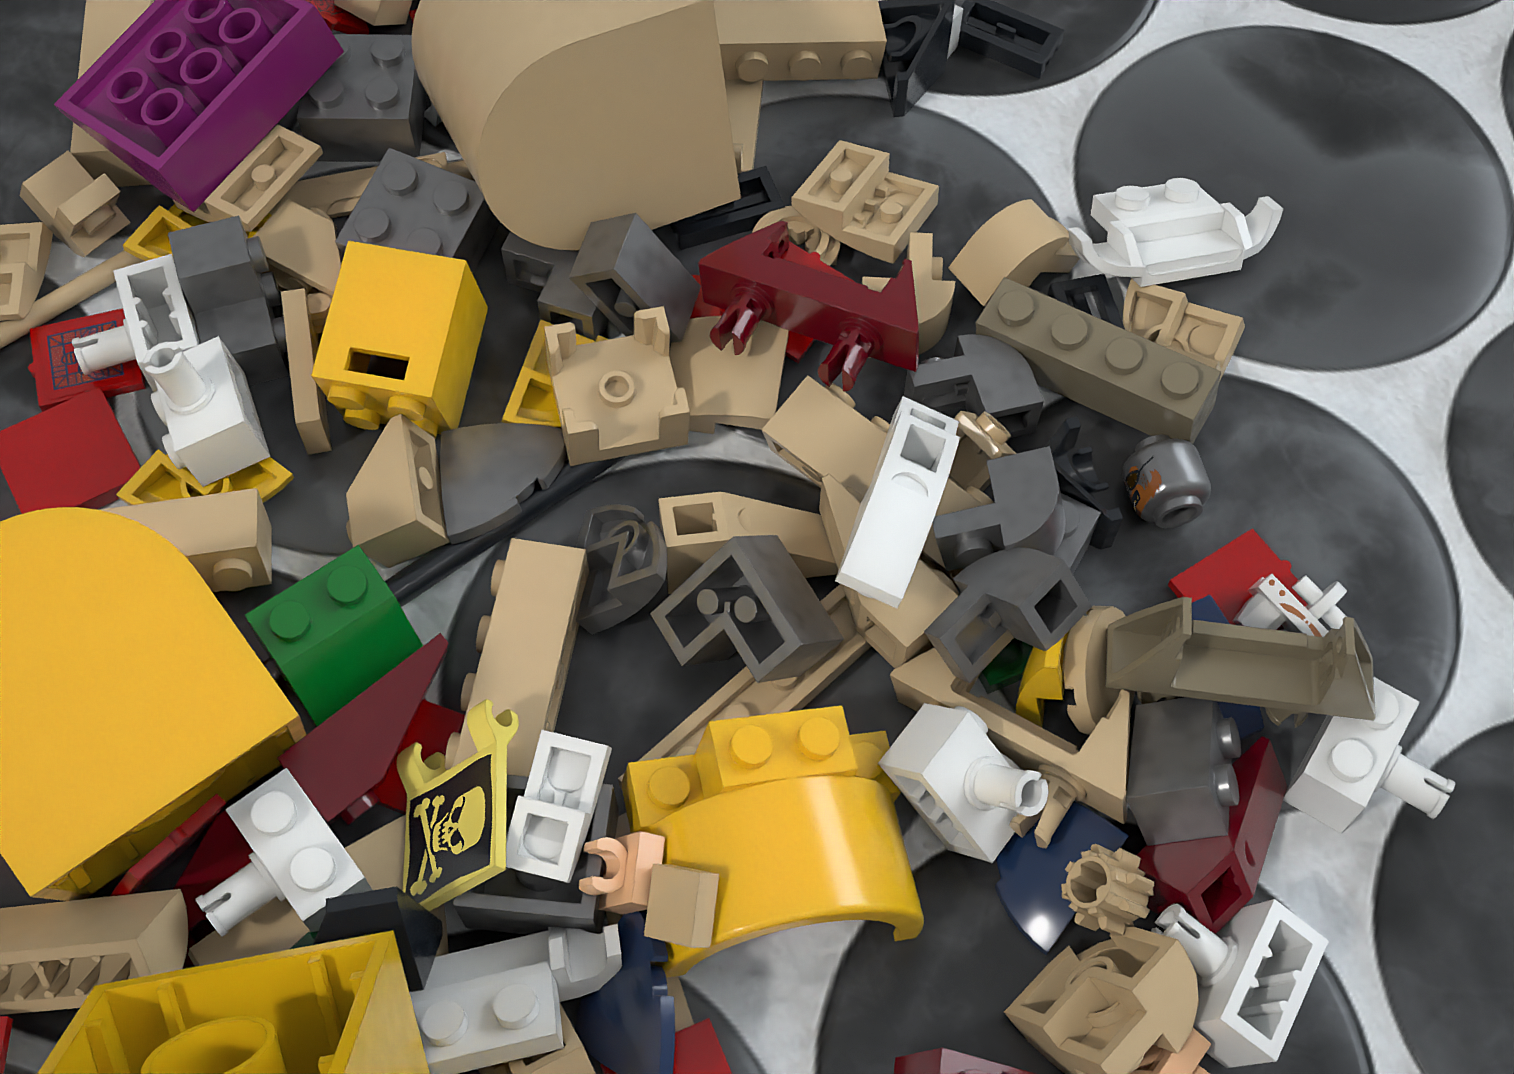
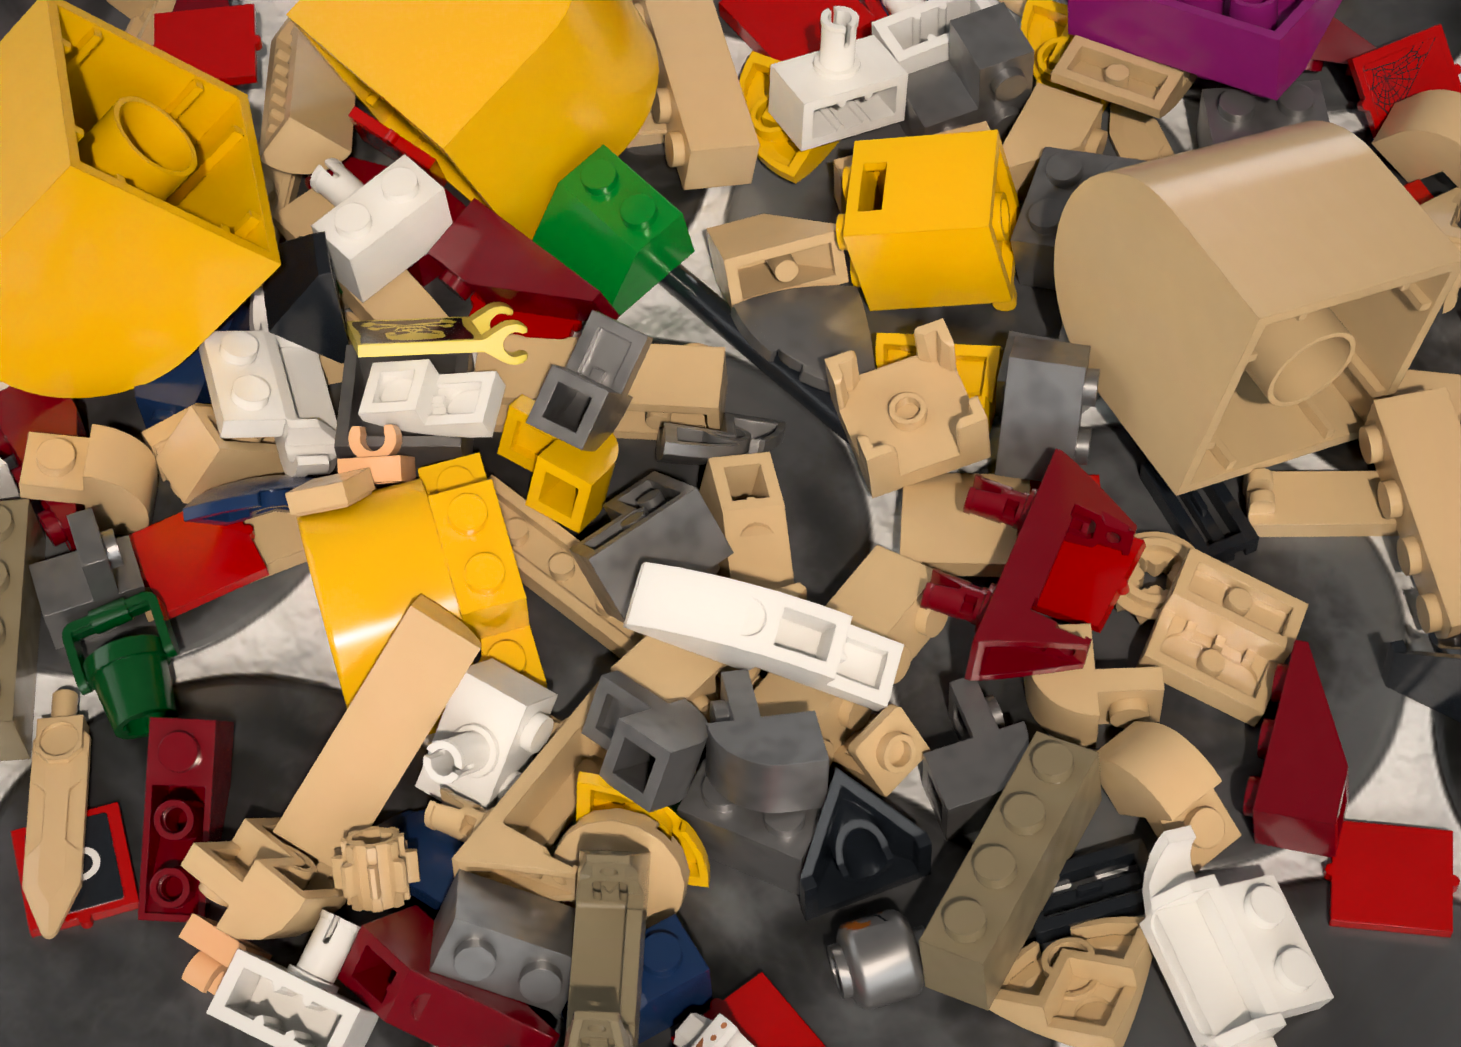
camera: 90 degrees right, 5 degrees down
none -> tan brick [273,595,481,868]
none -> yellow brick [497,394,619,534]
none -> flat silver brick [526,310,654,451]
none -> dark red slope [1243,640,1349,858]
none -> red piece [1324,821,1460,938]

